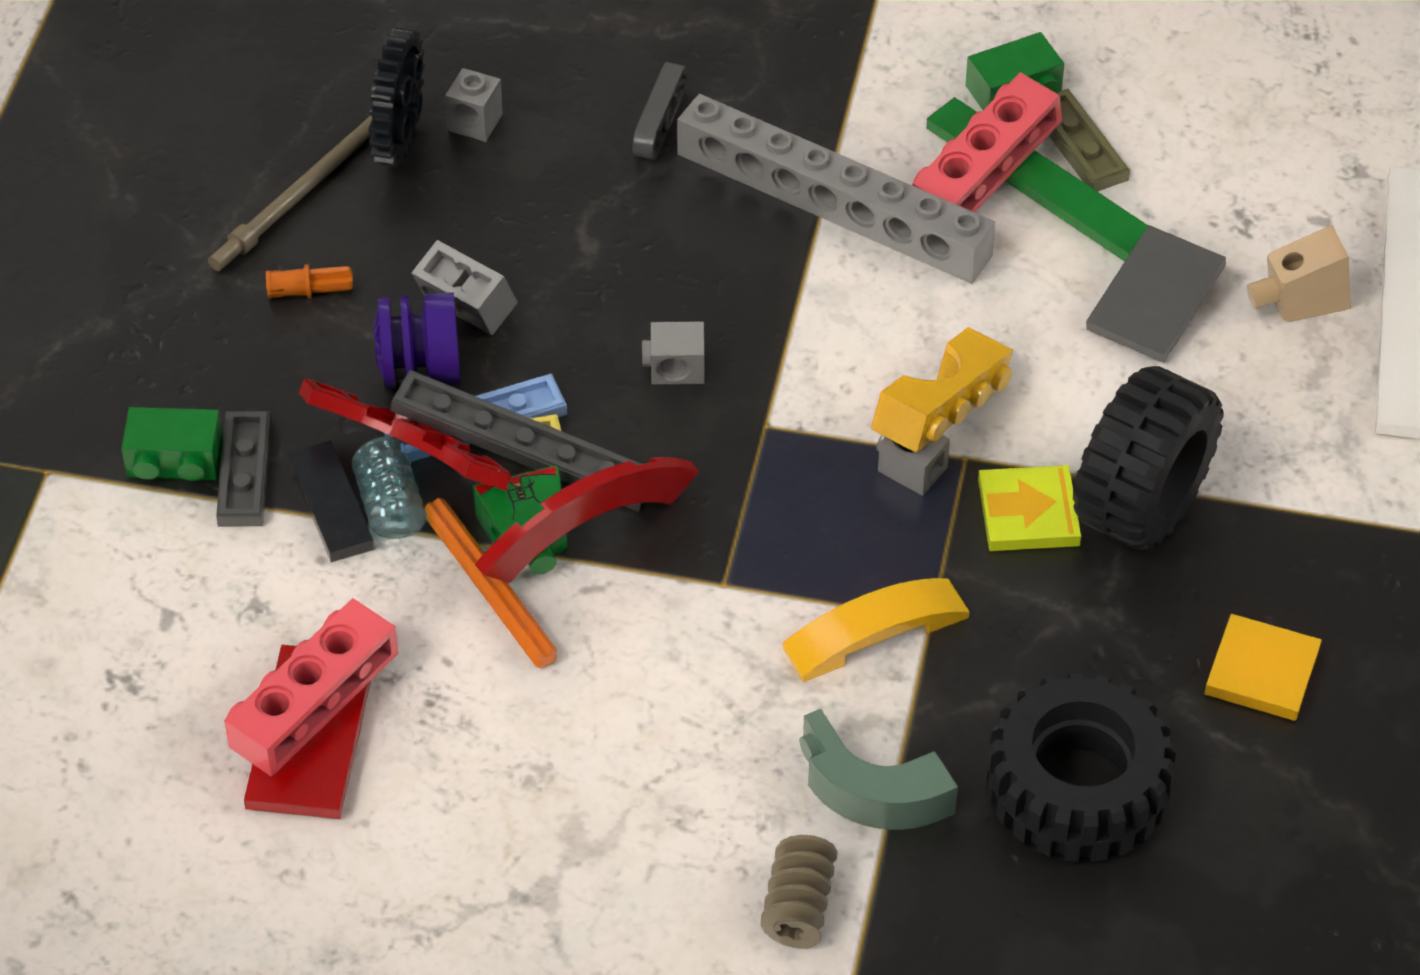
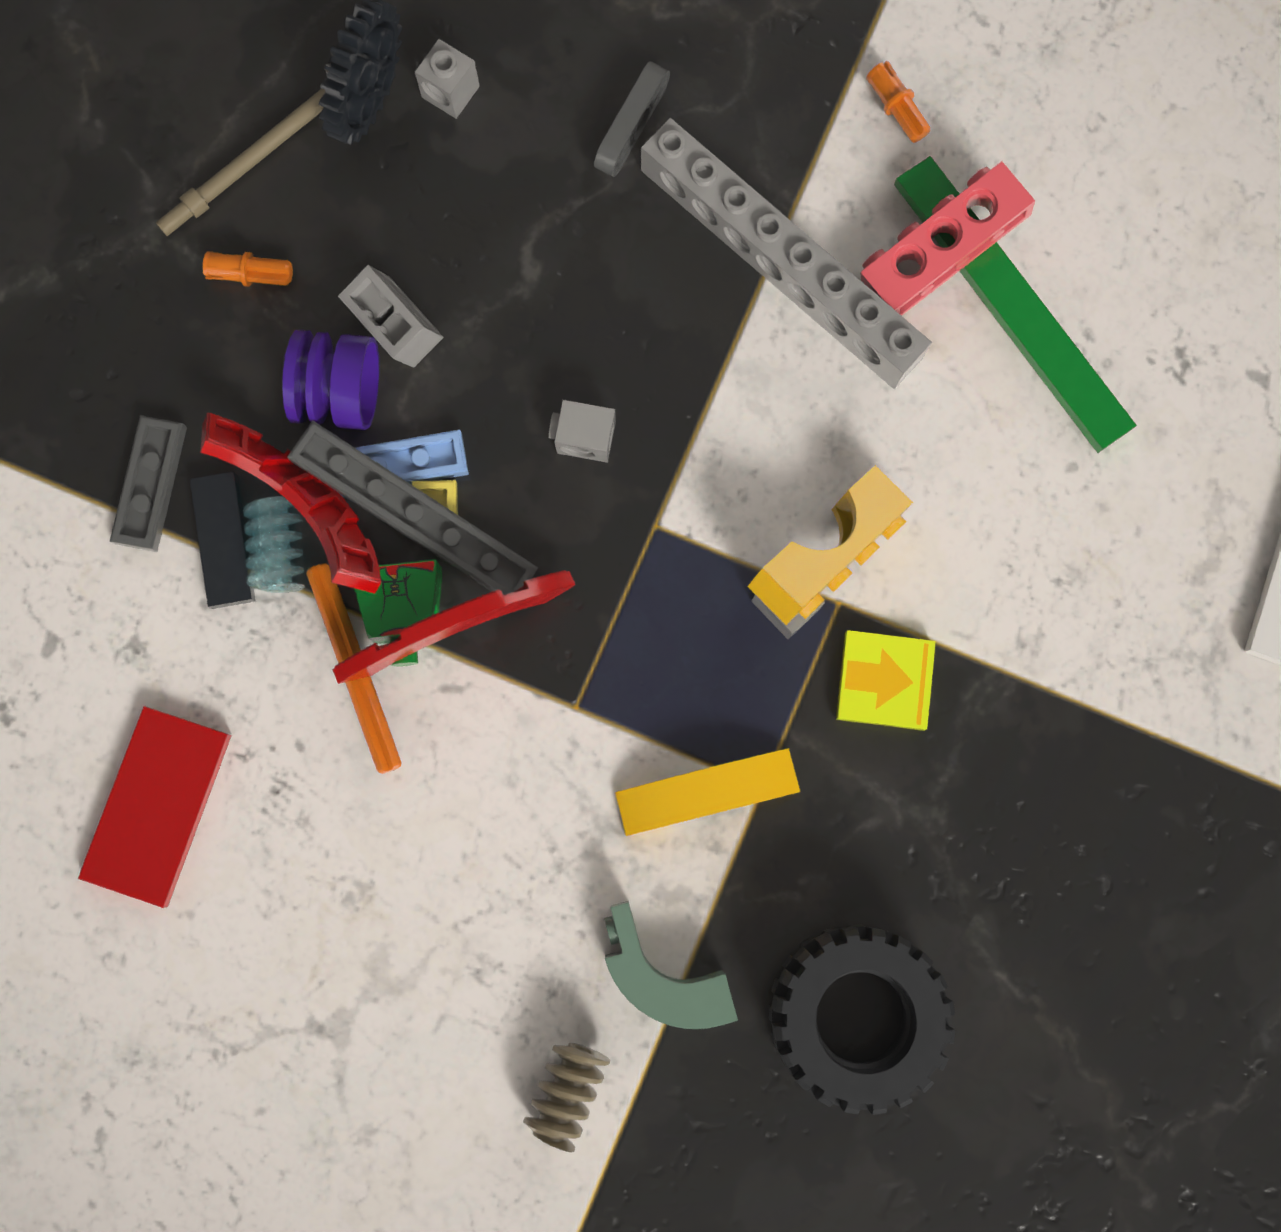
camera: 10 degrees right, 30 degrees up
green brick [122,407,223,481] -> none
coral brick [224,598,399,777] -> none
green brick [965,32,1065,110] -> none
olive tile [1049,89,1130,192] -> none
black tyre [1073,366,1224,550] -> none
dark grey tile [1086,225,1226,363] -> none
yellow tile [1204,614,1322,721] -> none
tan torso [1246,225,1351,322] -> none
none -> orange axle [866,61,931,143]

